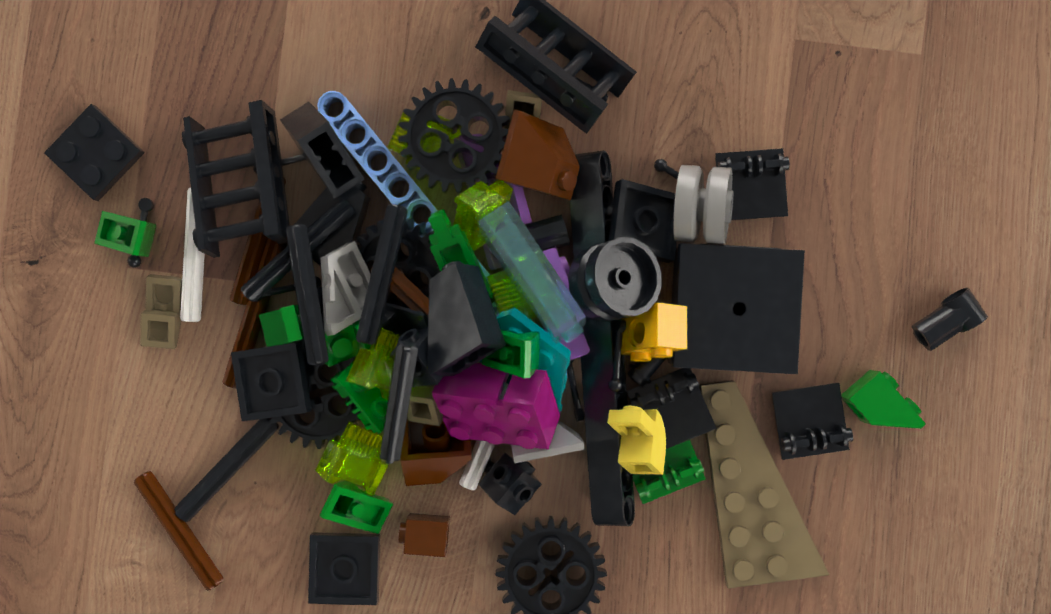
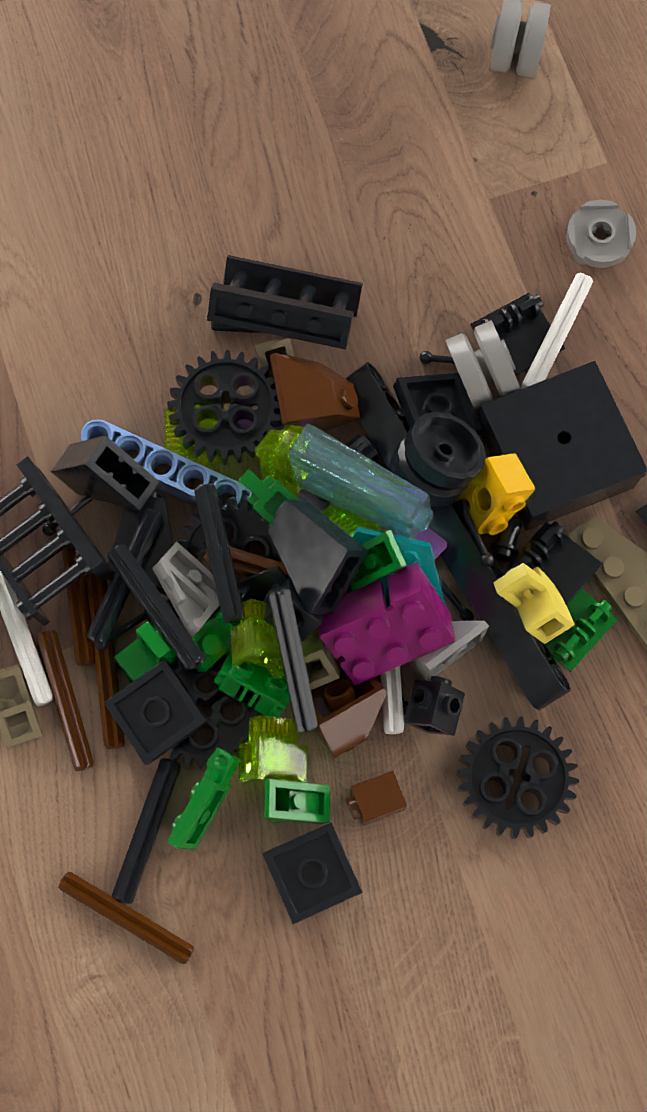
camera: 20 degrees left, 15 degrees down
none -> reddish brown axle [37,630,94,771]
none -> green hinge [167,748,241,850]
none -> white axle [521,273,593,389]
none -> light grey plate [566,200,636,268]

